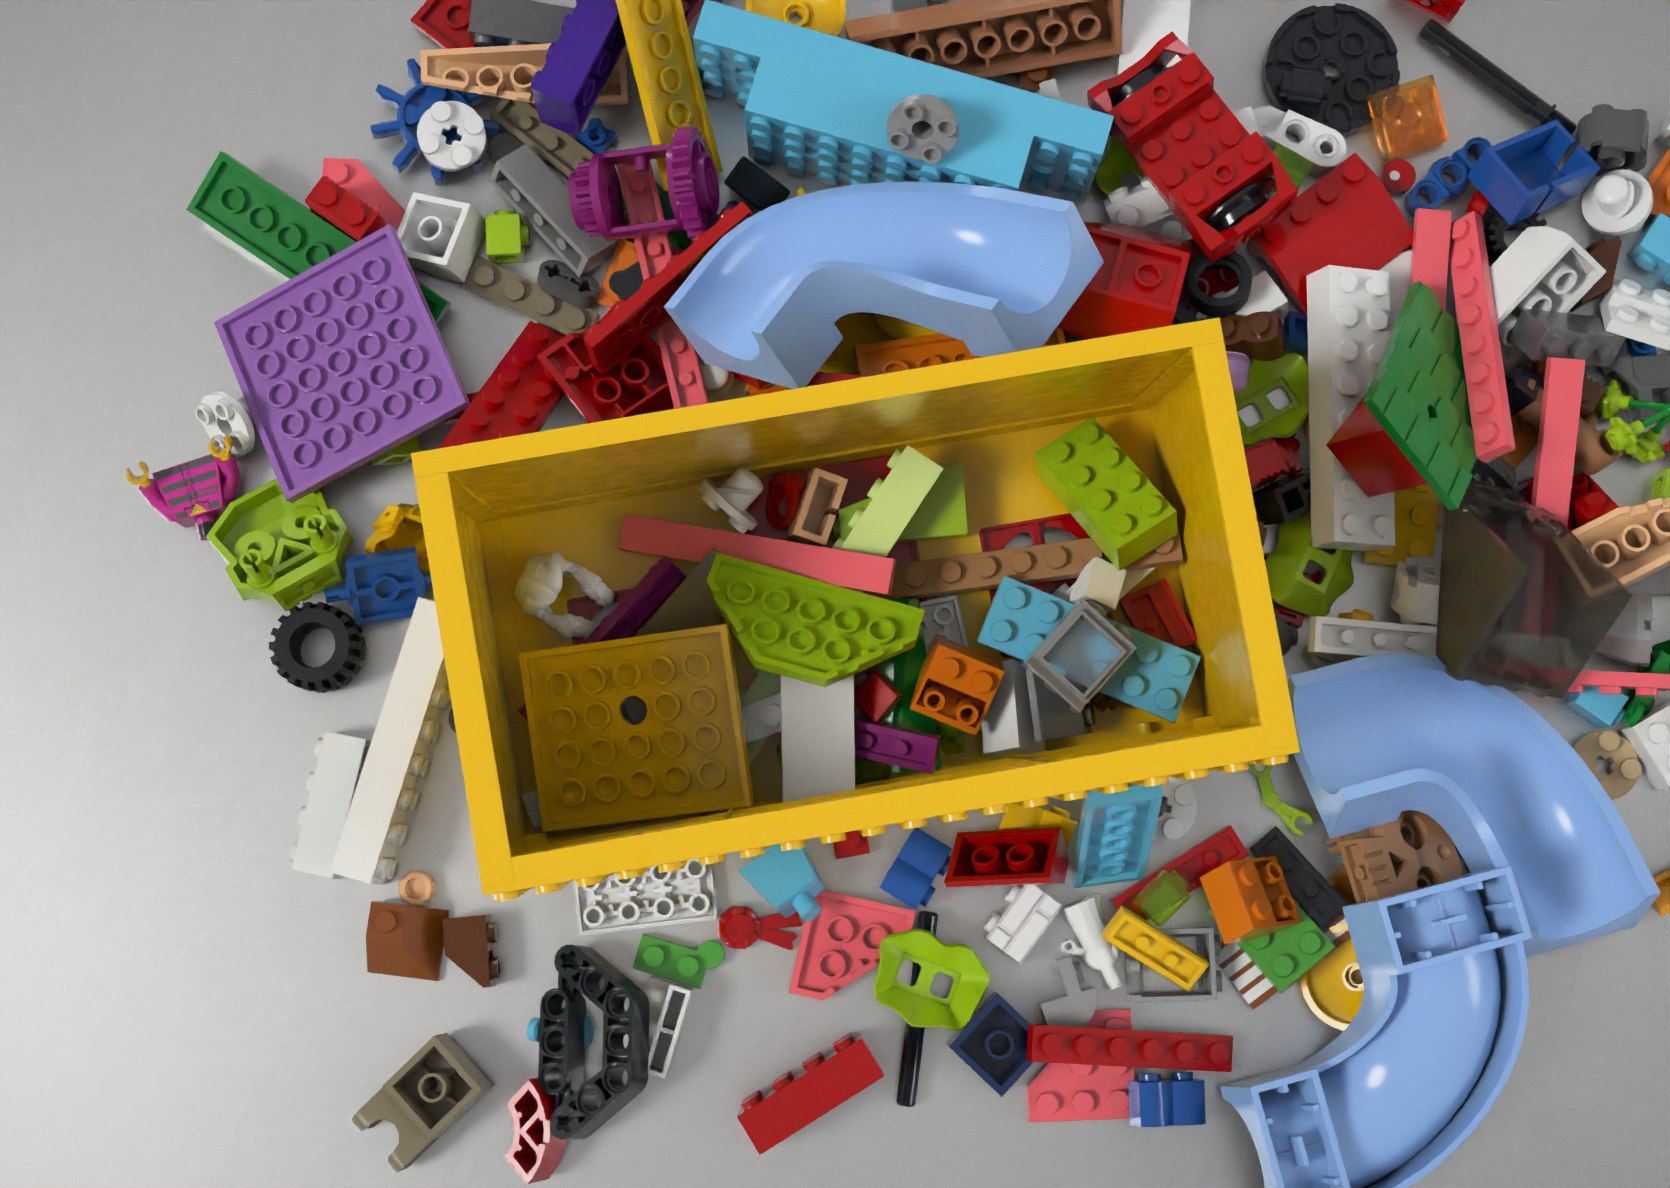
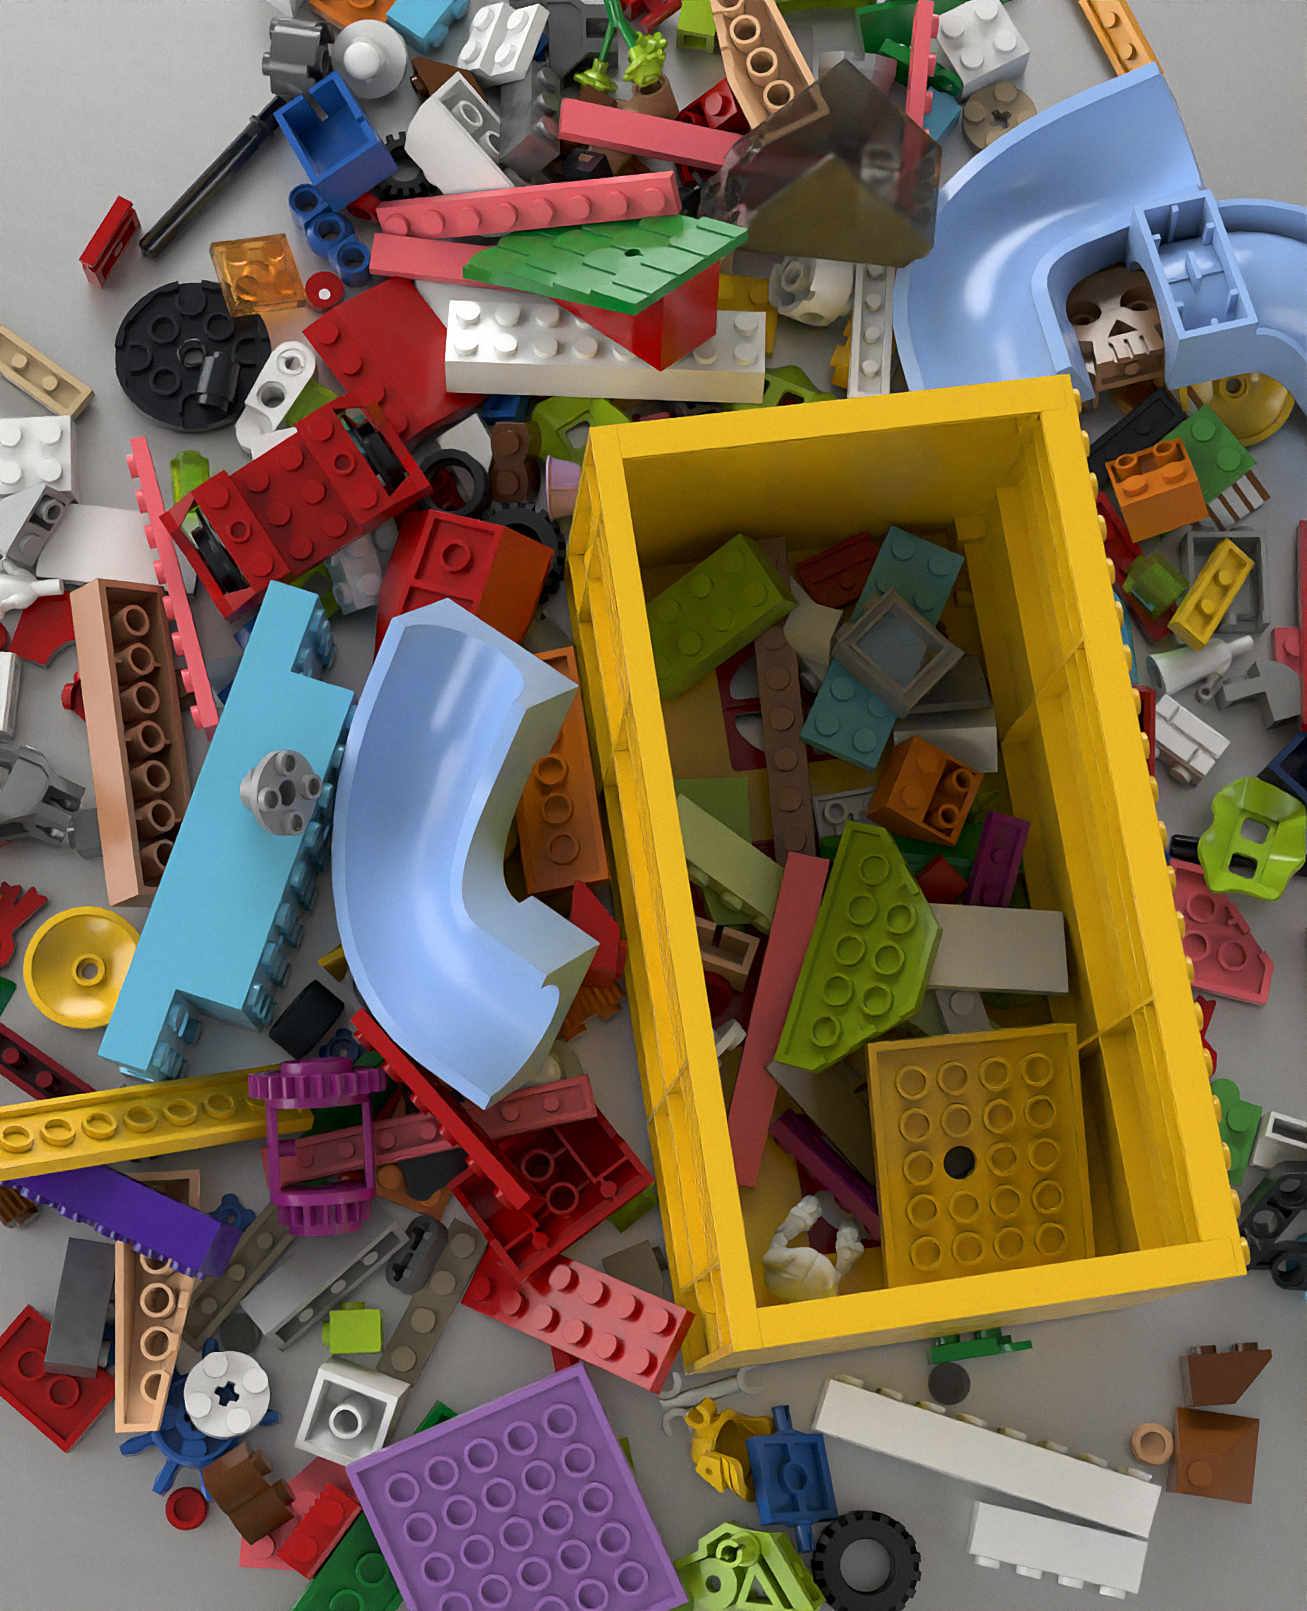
camera: 90 degrees left, 5 degrees down
none -> coral plate [126,436,220,742]
none -> red tile [165,1487,210,1531]
none -> clear neon green brick [169,450,210,513]
none -> reddish brown brick [201,1442,296,1545]

